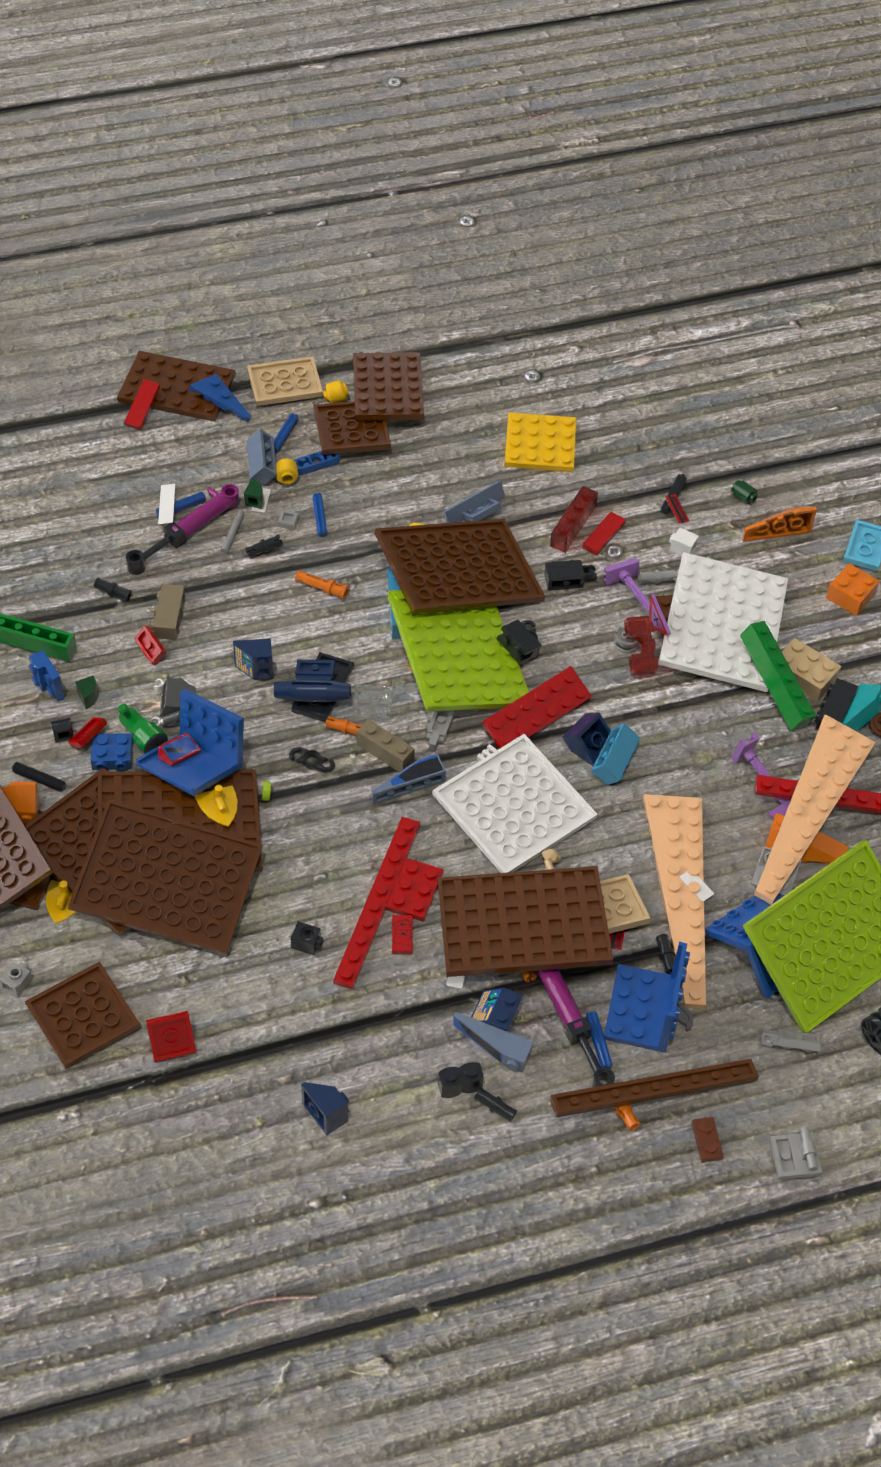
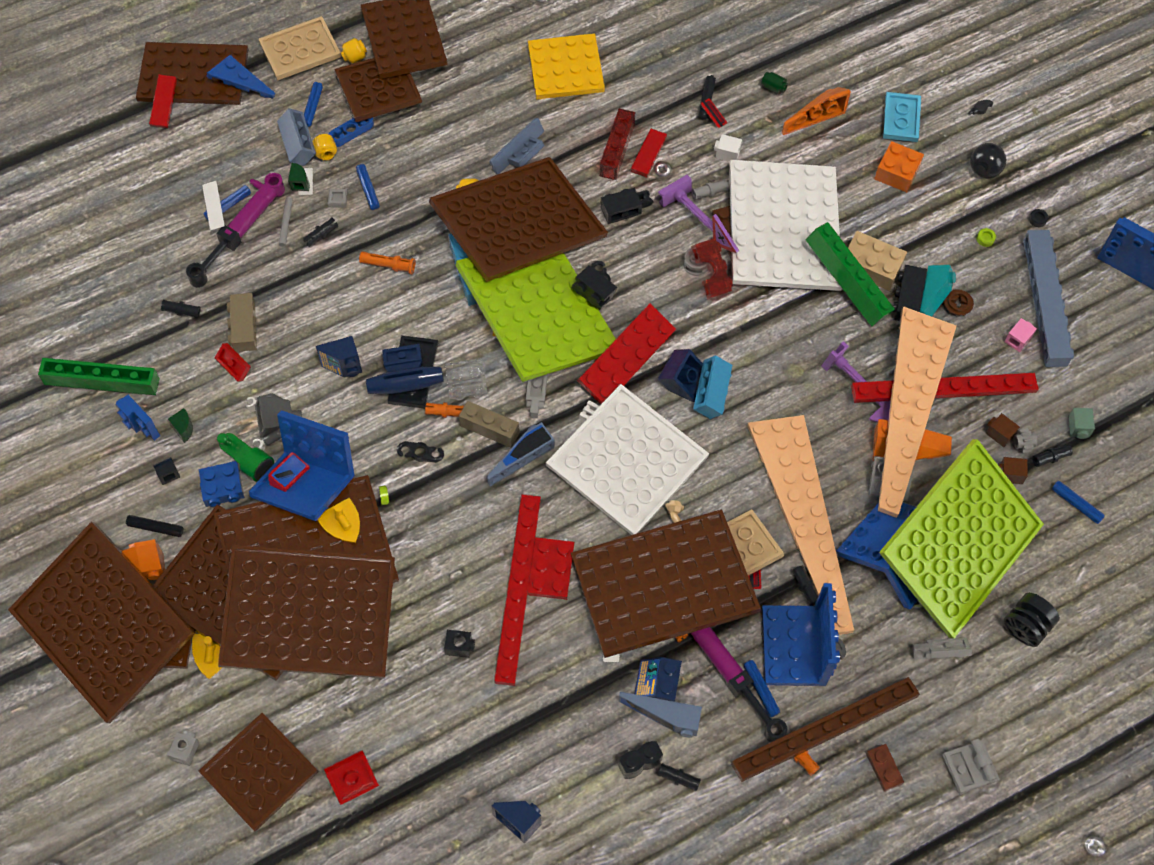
camera: 10 degrees left, 10 degrees up
red tile [68,717,108,748] -> none
red tile [392,915,413,954] -> none
white sticker [680,871,714,901] -> none

